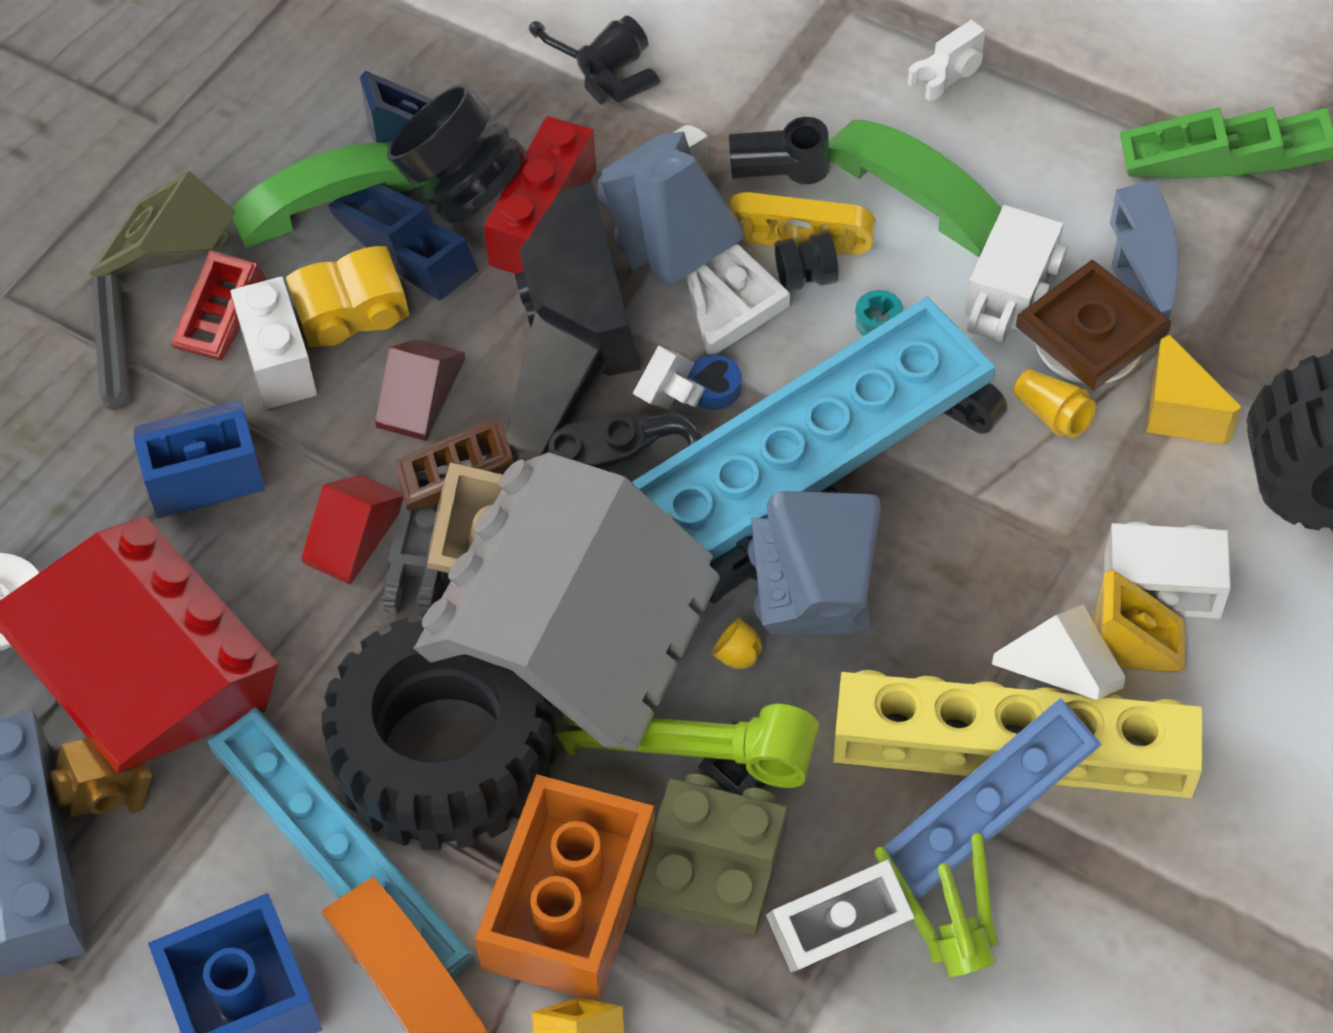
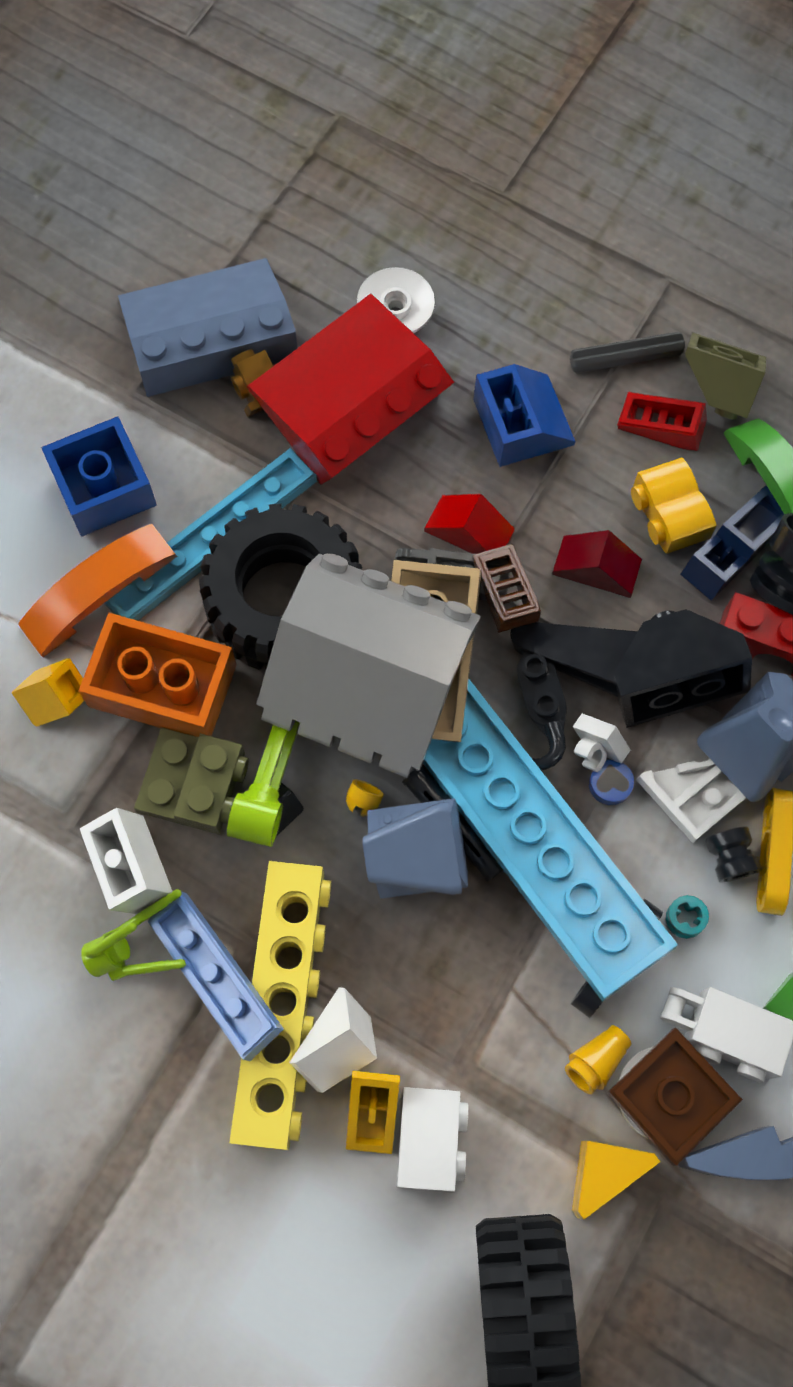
camera: 85 degrees right, 15 degrees up
white brick [230,276,317,410] -> none

